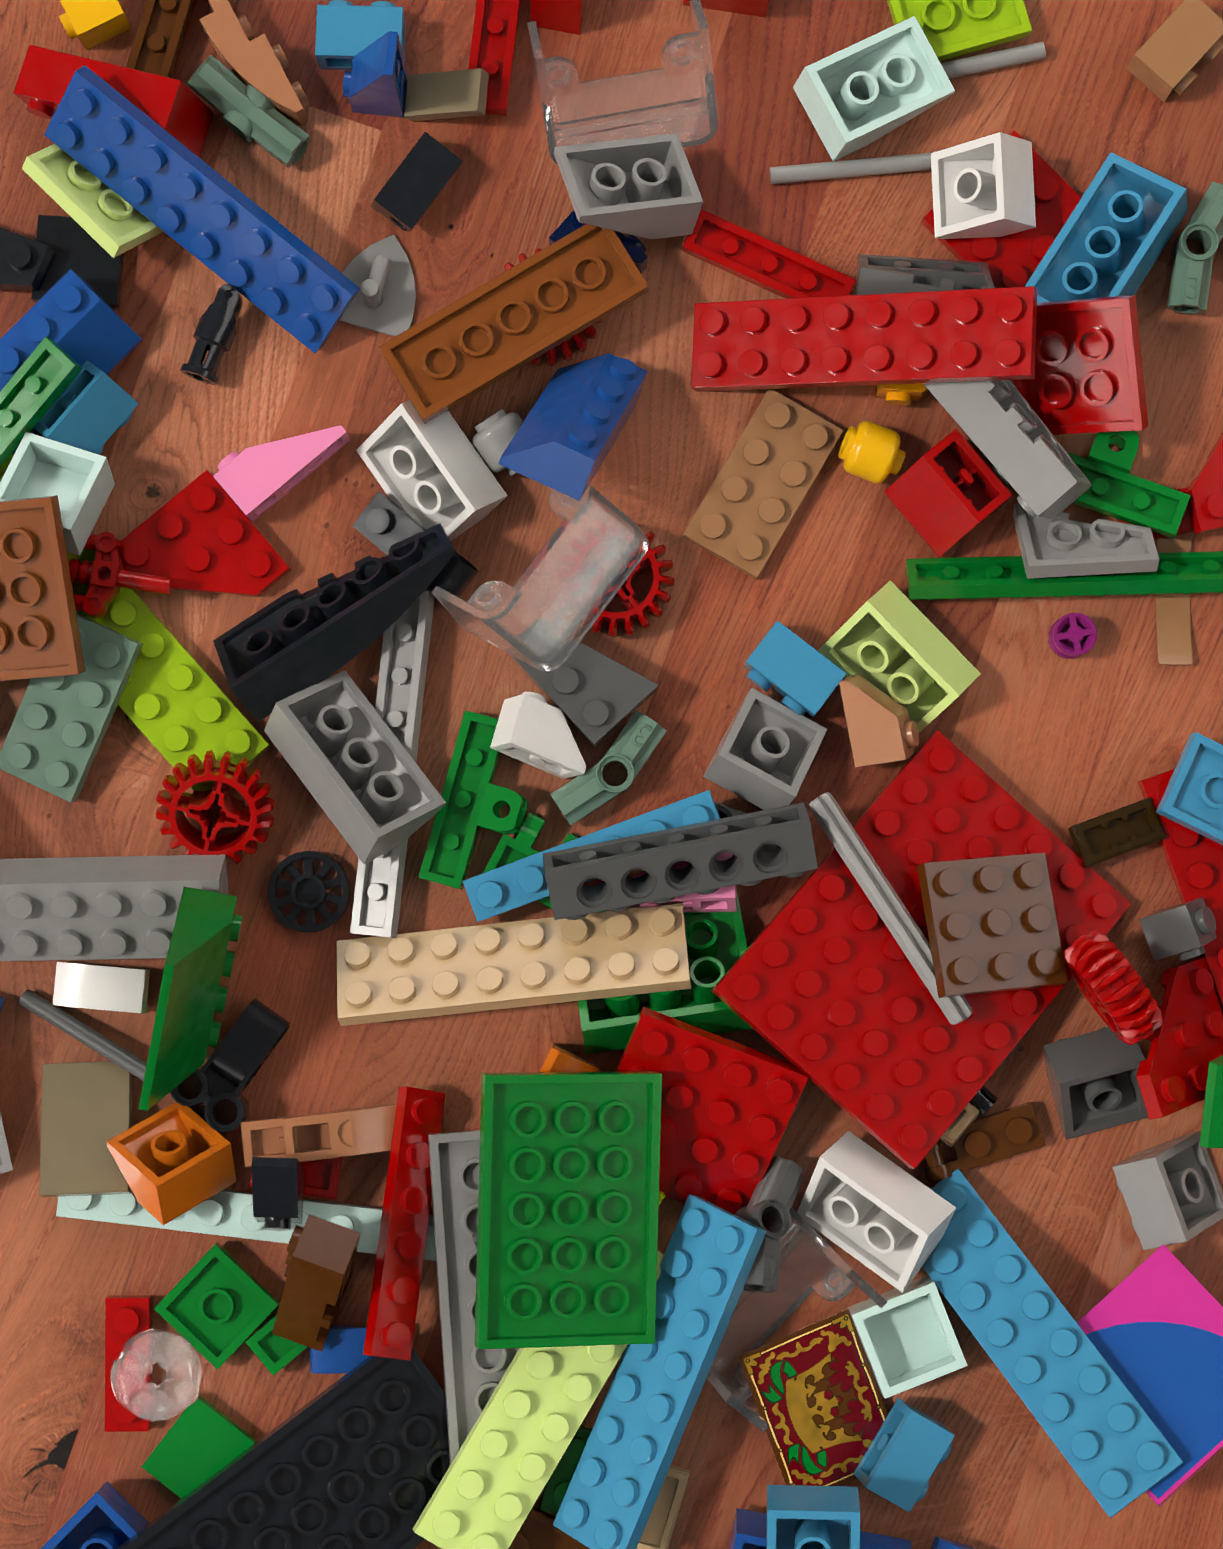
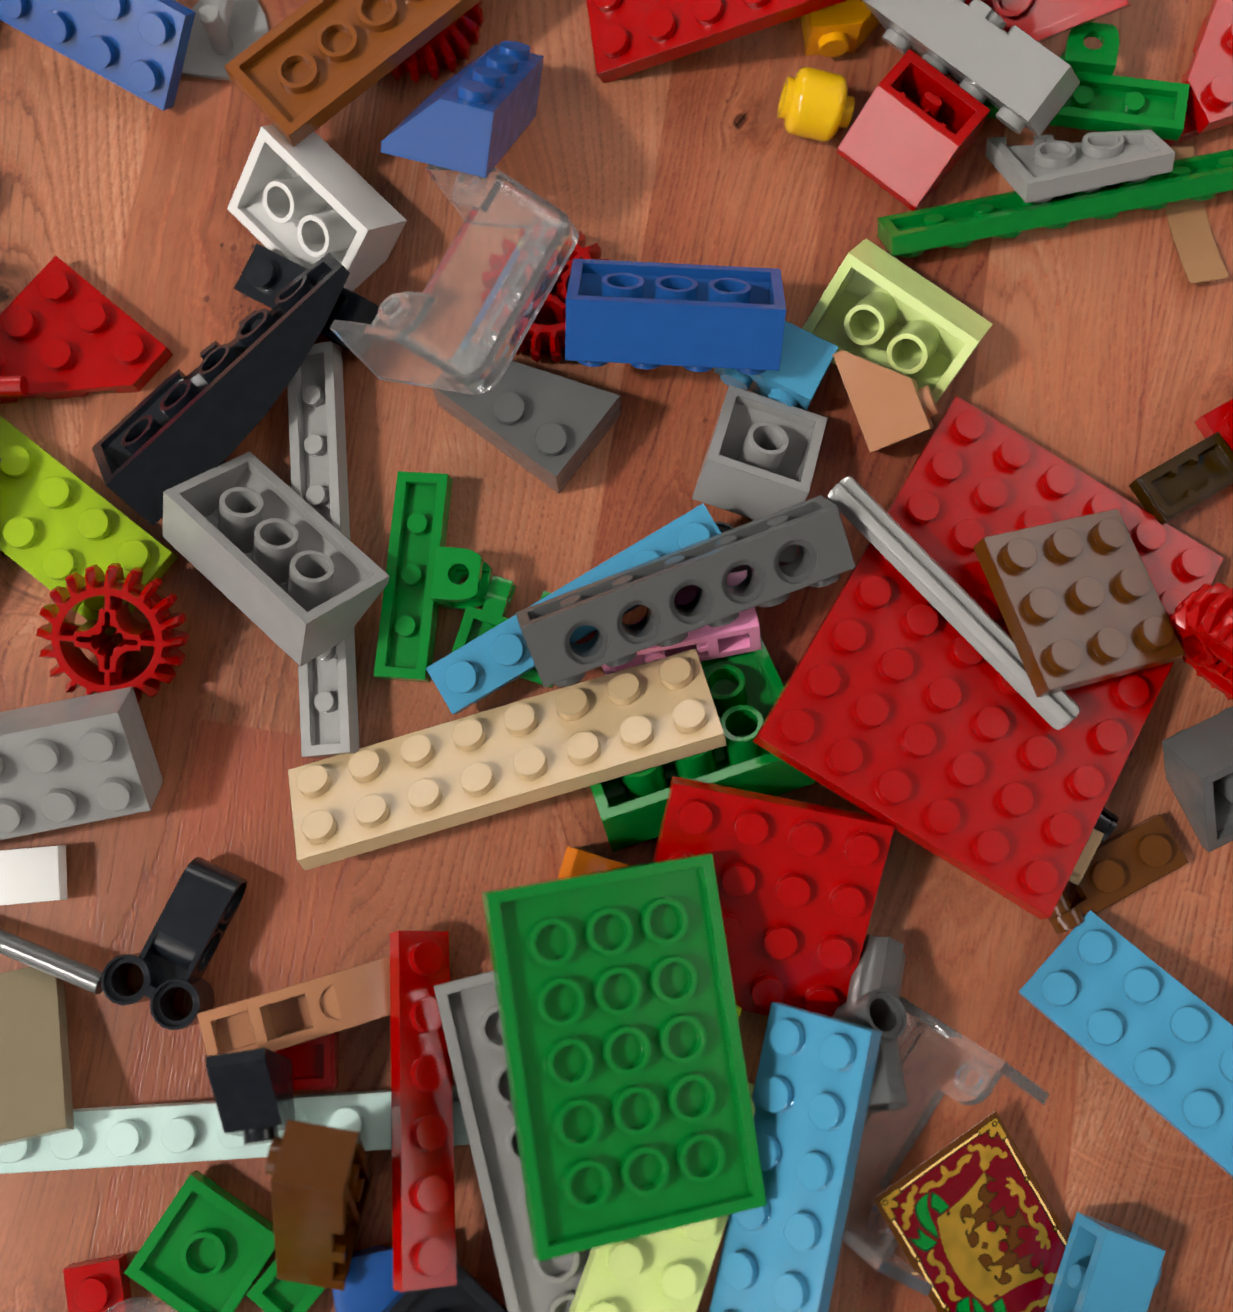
camera: 10 degrees left, 5 degrees down
orange slope [107,1102,237,1226] -> none
green slope [138,886,242,1111] -> none
black piece [180,284,240,385] -> none
bright pink slope [213,425,350,522] -> none
black wheel [268,851,350,933] -> none
light grey head [472,409,524,476] -> none
white slope [490,692,586,779] -> none
sand green piece [550,710,667,826] -> none
medium nougat plate [682,389,844,580] -> none
white slope [796,1131,956,1293] -> none
light aqua piece [847,1275,968,1399] -> none
magenta wheel [1048,613,1097,659] -> none
none -> blue slope [565,259,786,375]

